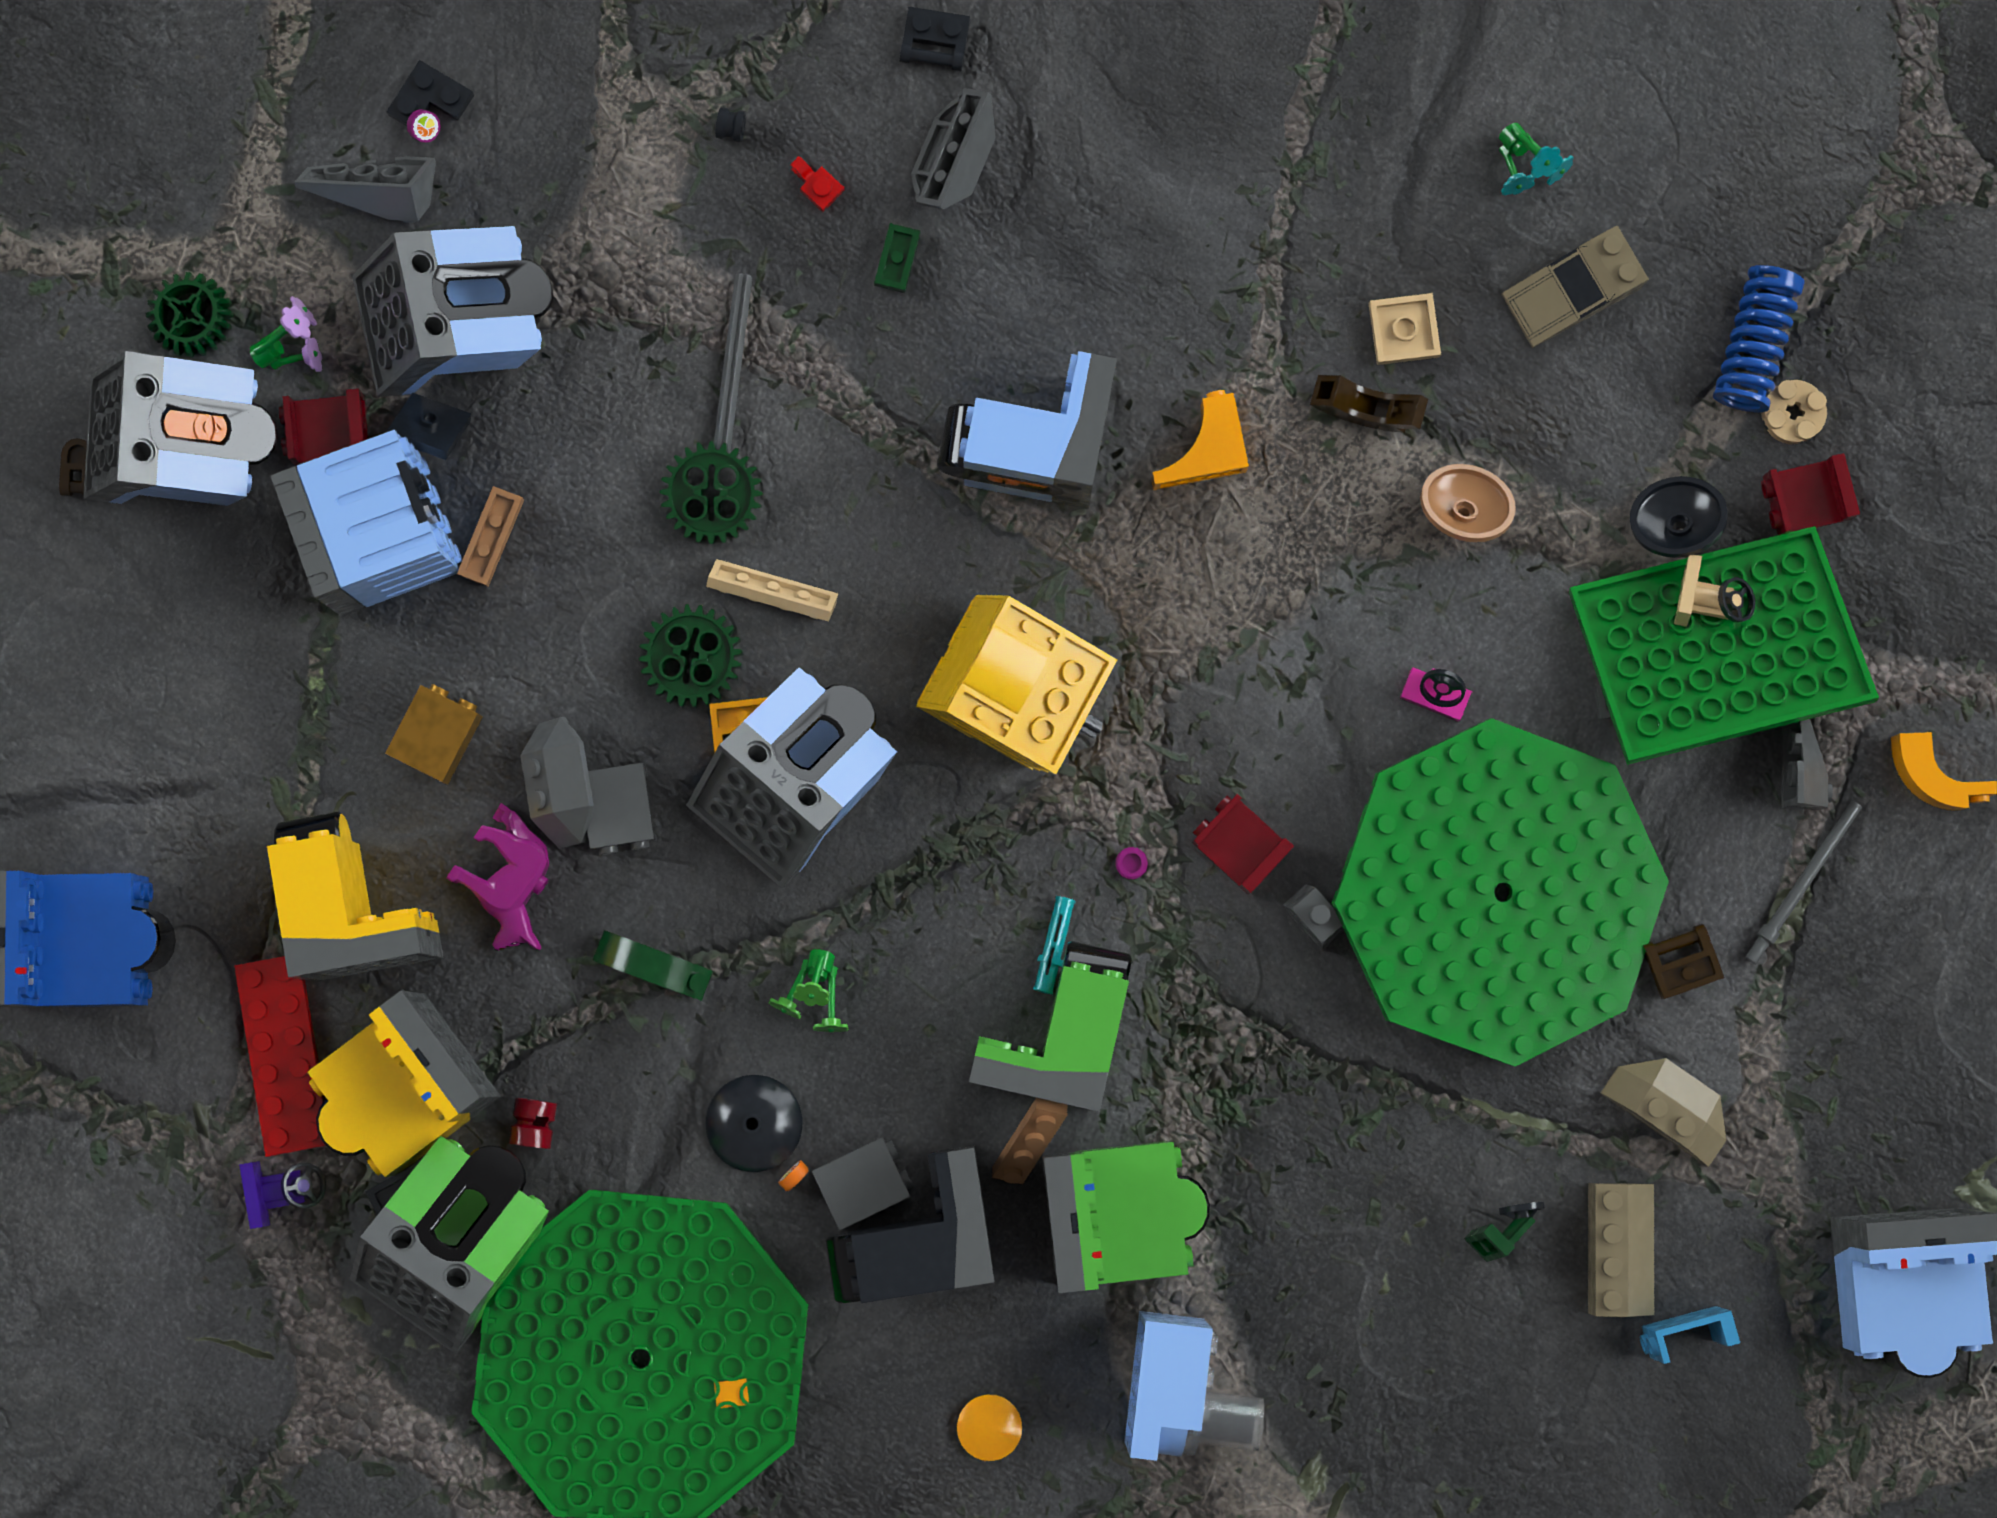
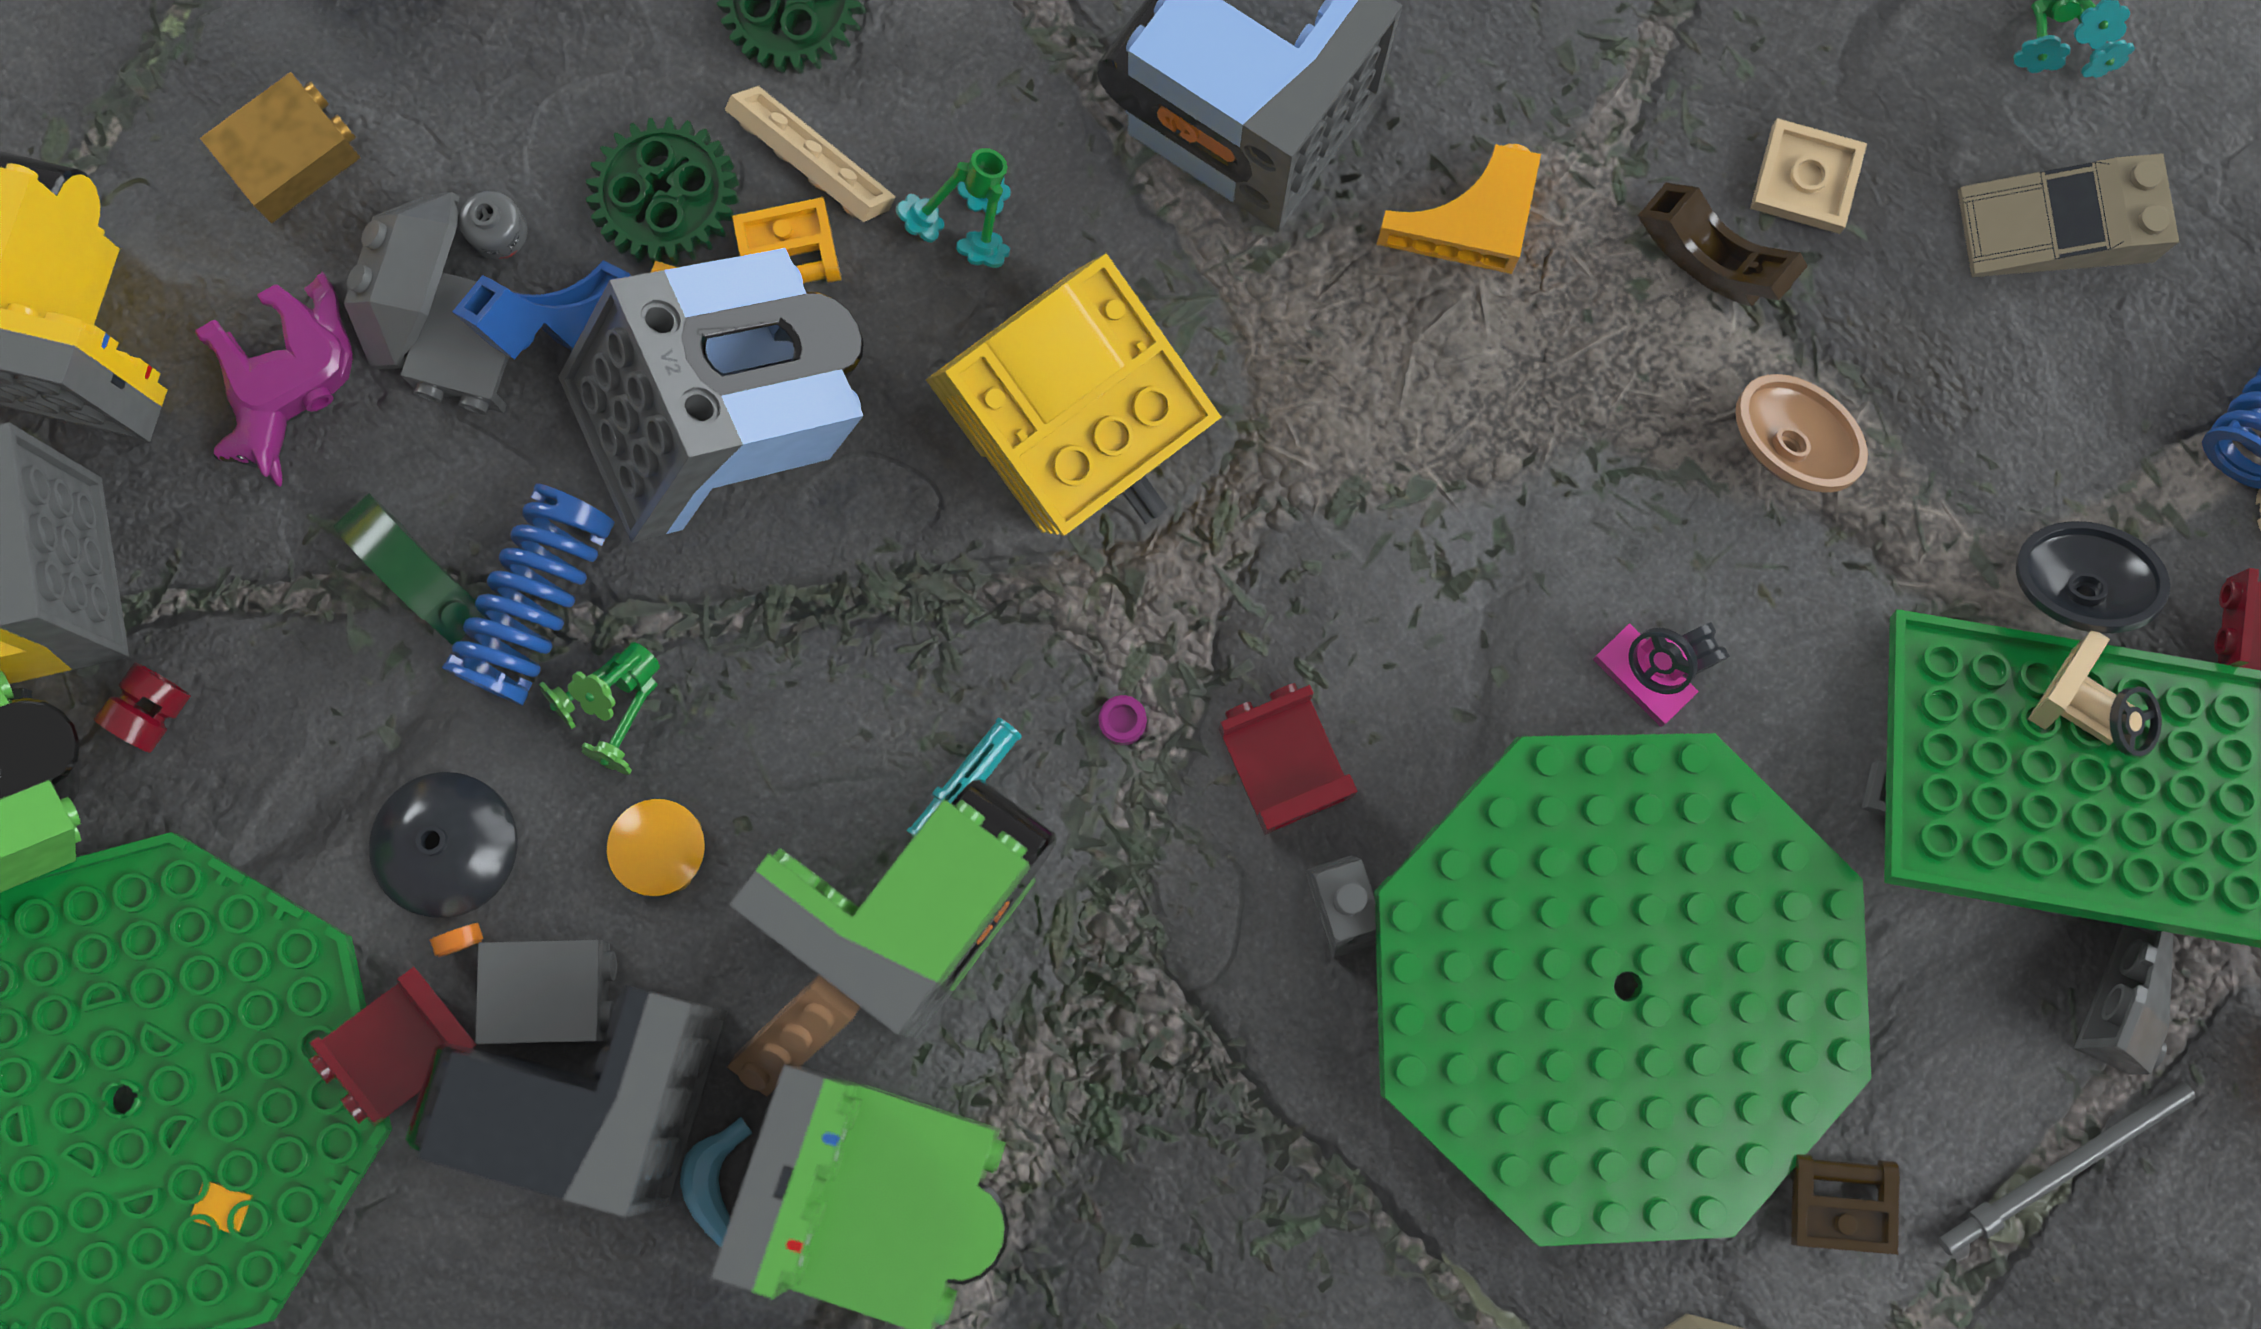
camera: 25 degrees right, 5 degrees down
none -> dark red panel [309,967,476,1127]
none -> blue piece [442,484,615,706]
none -> blue arch [452,260,631,360]
none -> dark grey head [459,190,528,260]
none -> light orange dish [607,799,705,896]
none -> medium azure piece [680,1117,752,1247]
none -> light orange plate [732,197,842,283]
none -> plant [896,148,1011,268]
none -> black wheel [1682,622,1730,678]

